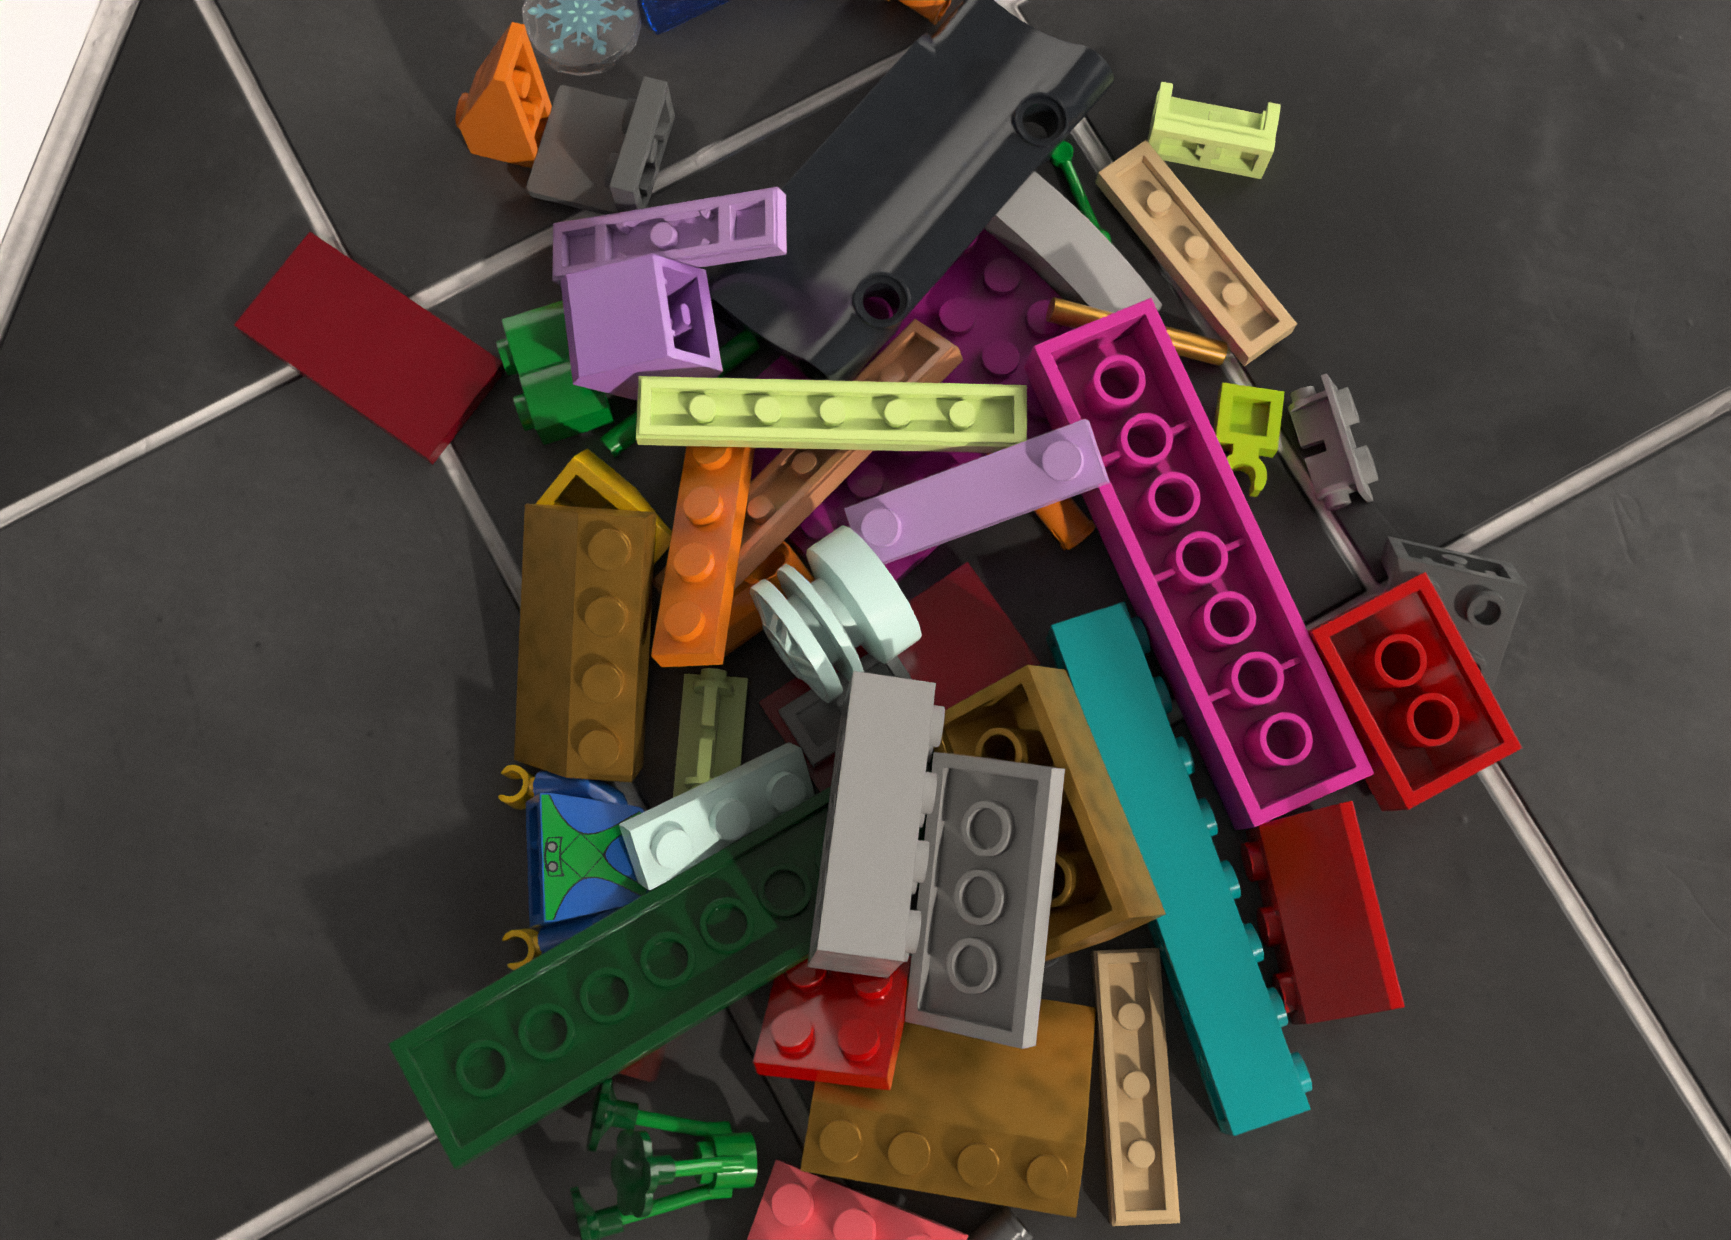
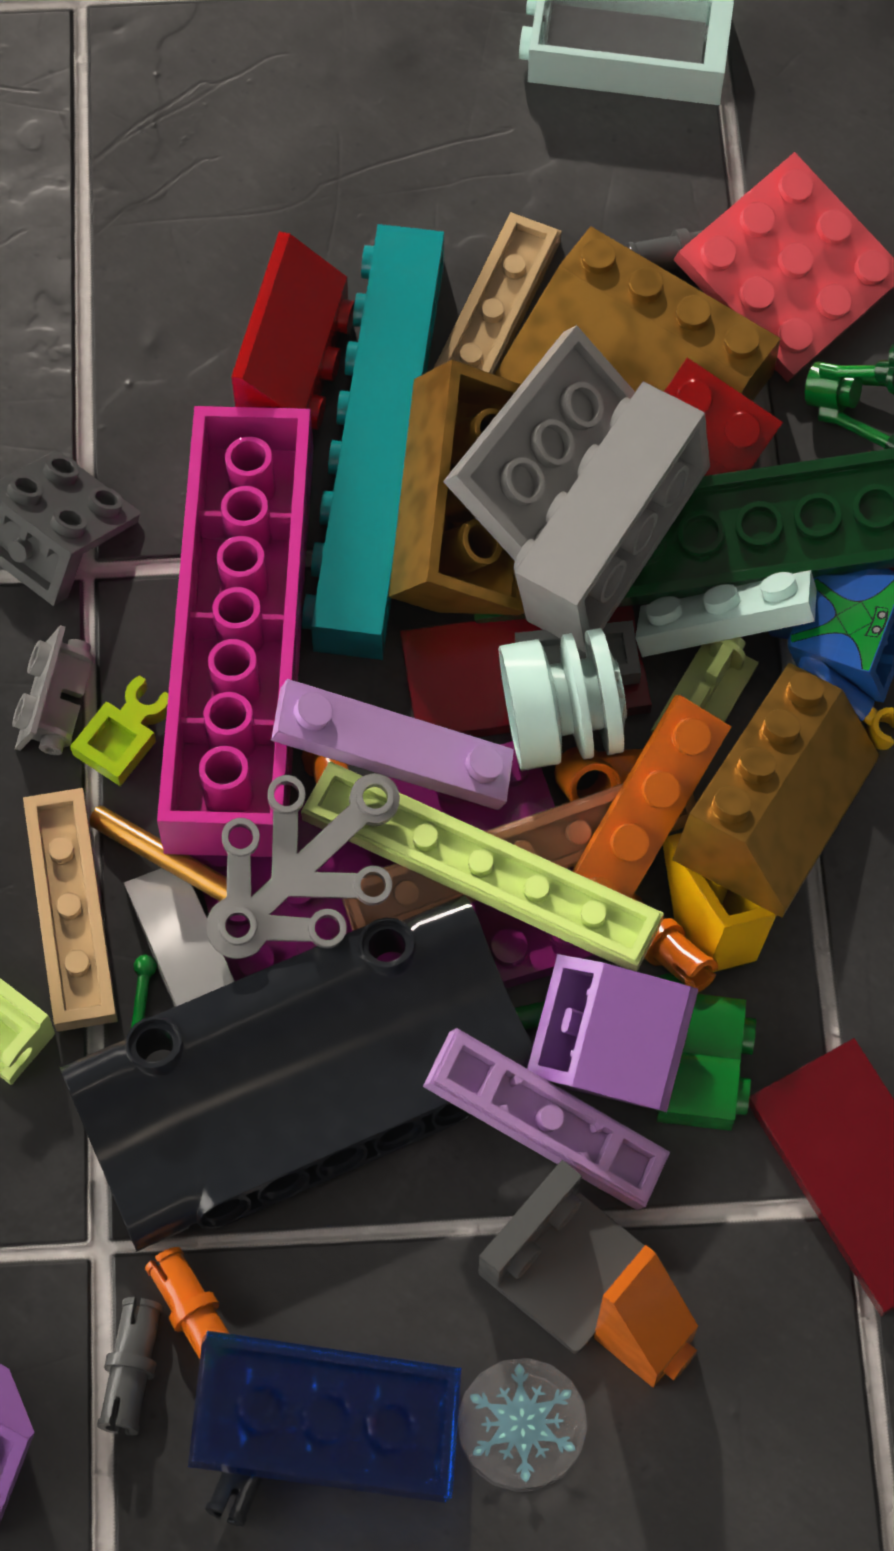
camera: 155 degrees left, 10 degrees down
red slope [1308,572,1522,811] -> none
none -> light grey plant [206,773,400,959]
none -> orange pin [632,893,718,992]

